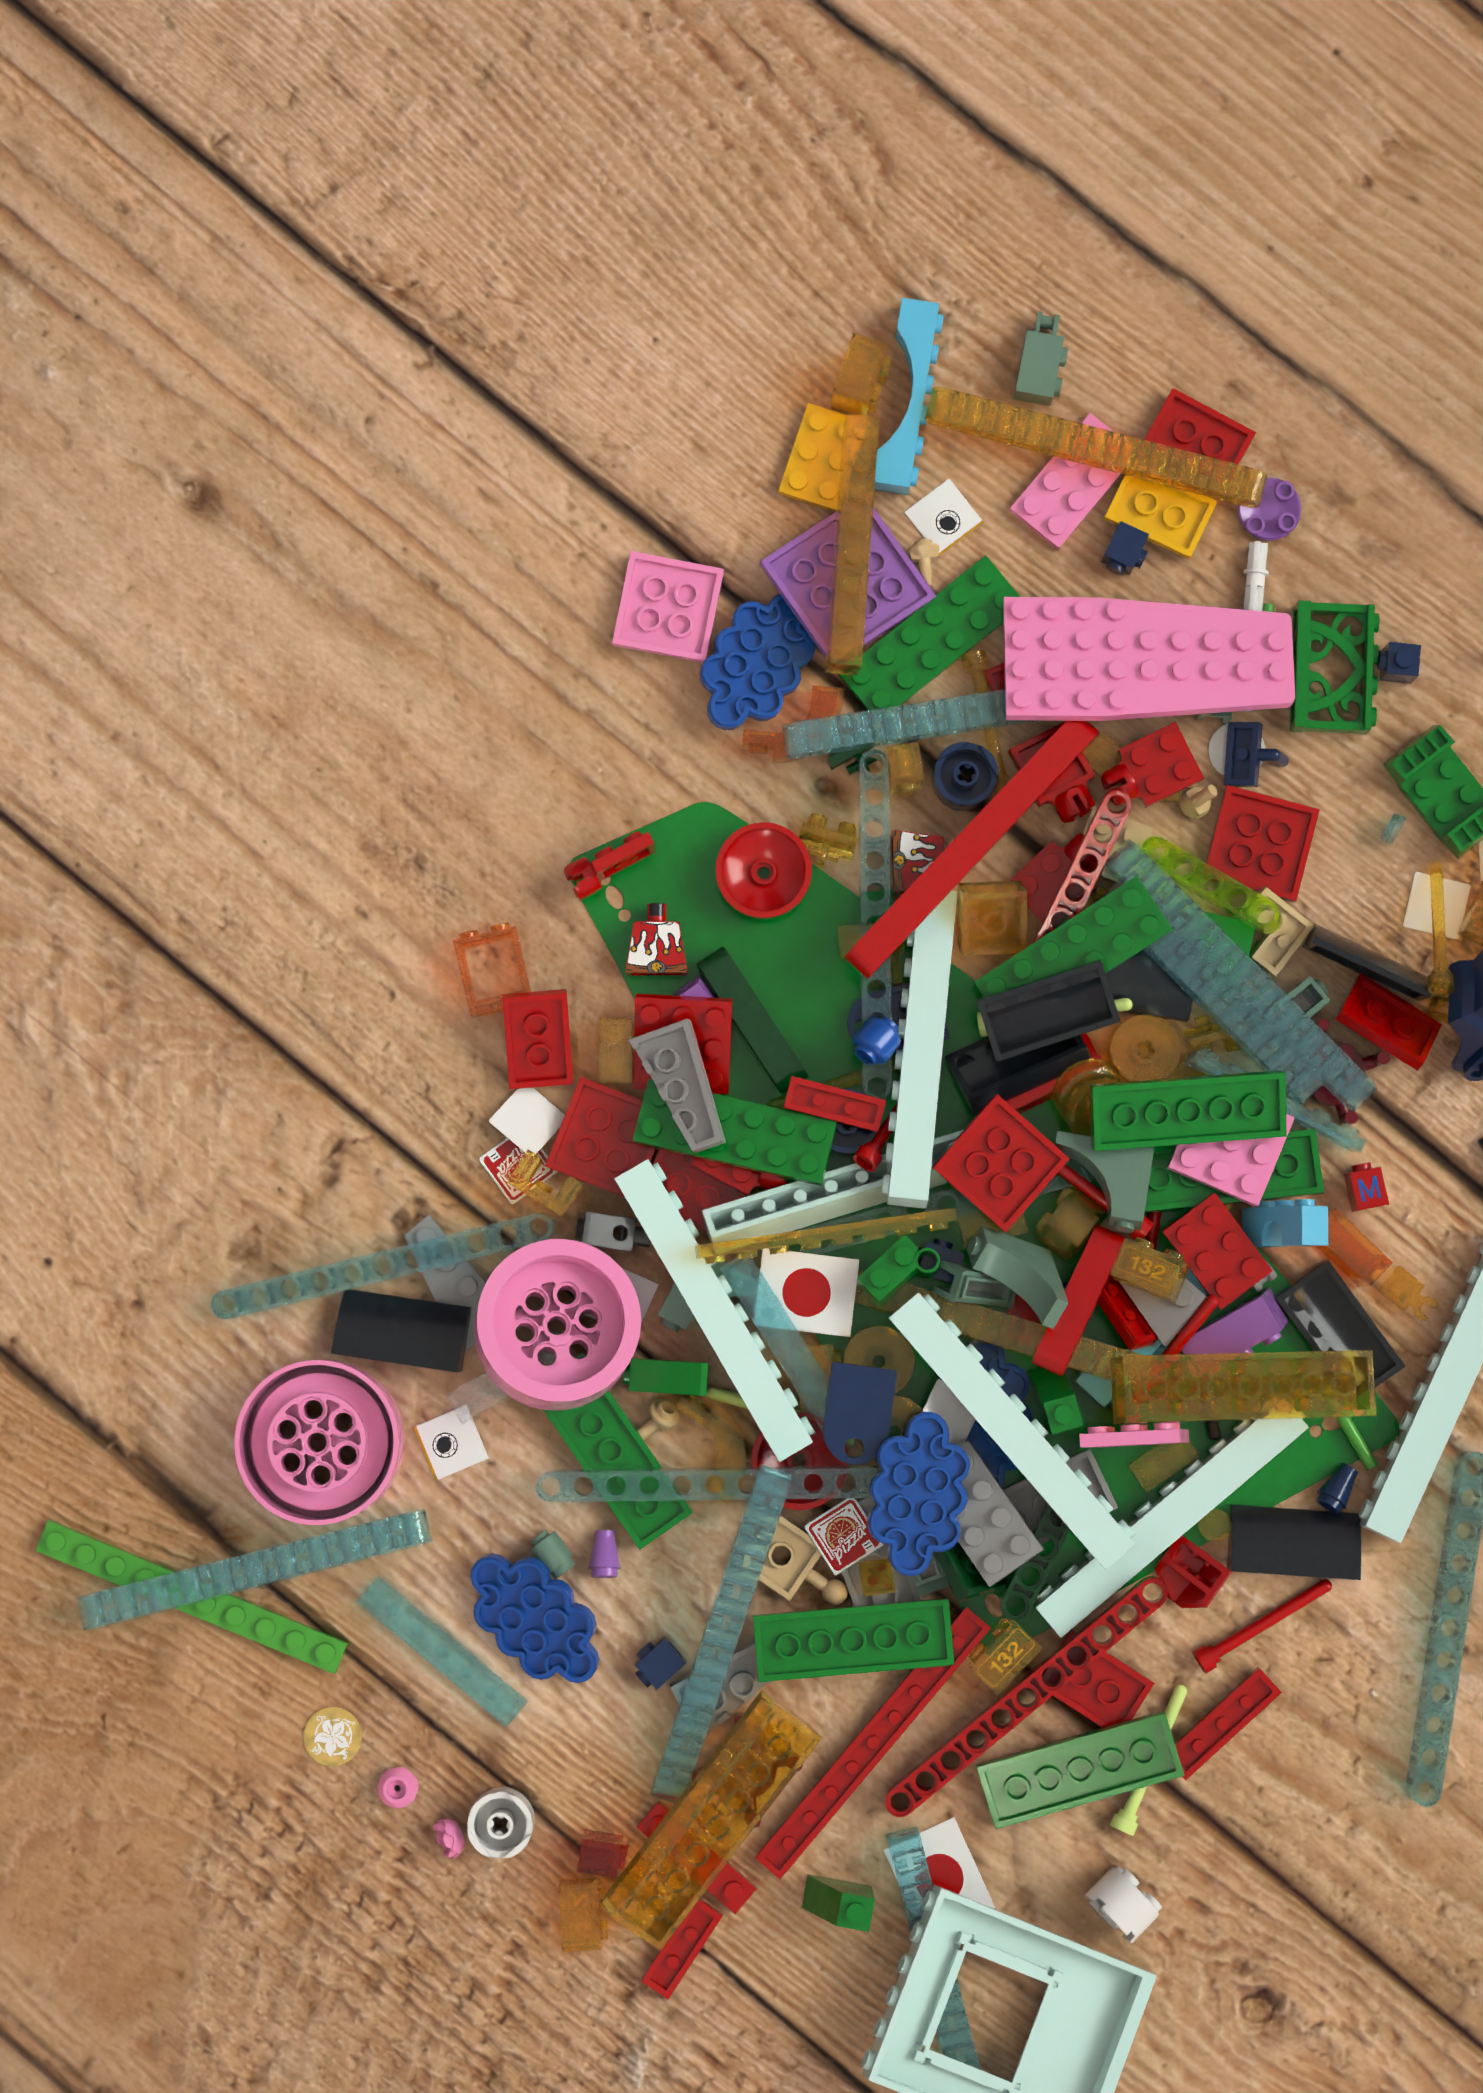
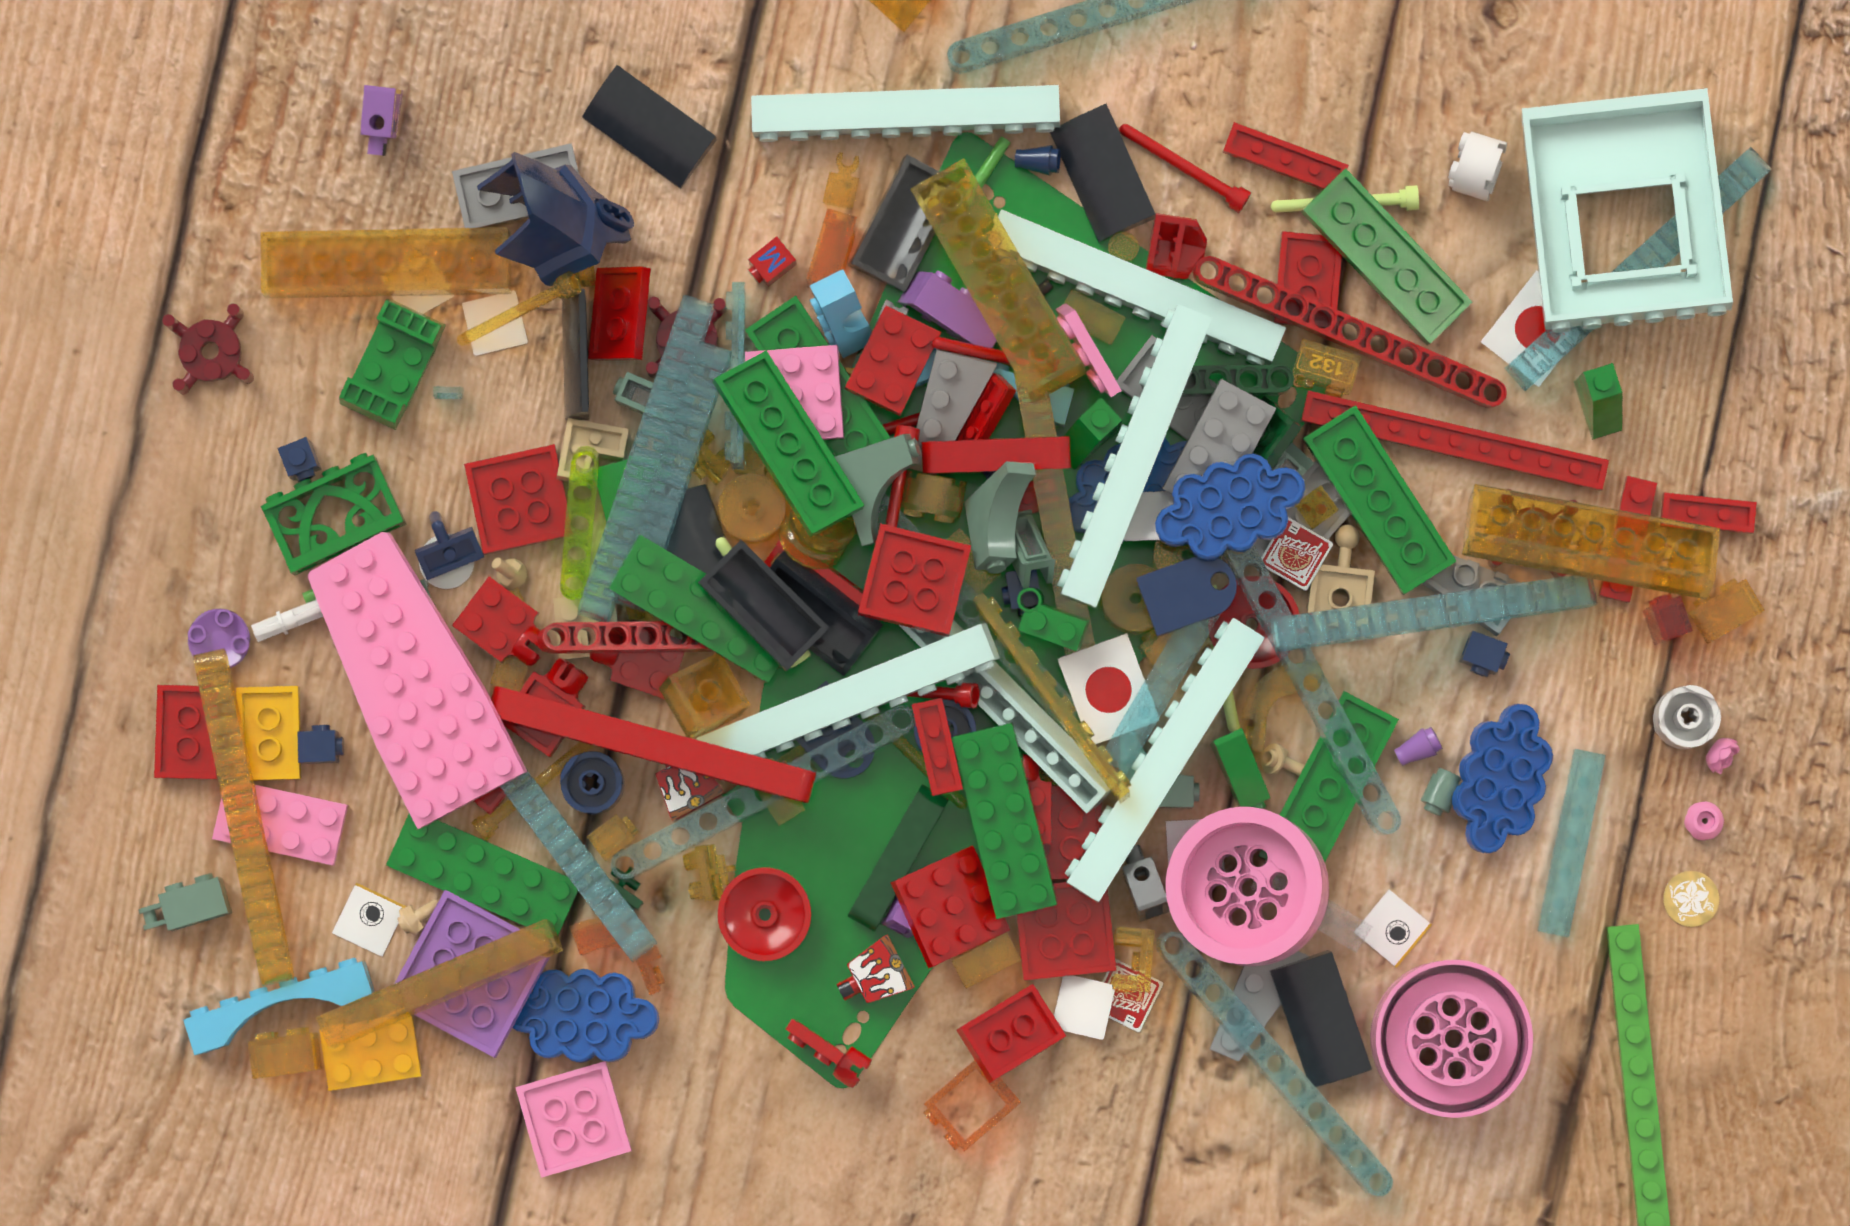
camera: 115 degrees left, 0 degrees up
clear light blue beam [77,1509,433,1631] -> none
light grey wing [628,1019,726,1153] -> none
blue head [852,1017,901,1066] -> none
clear yellow brick [1110,1237,1190,1303] -> none

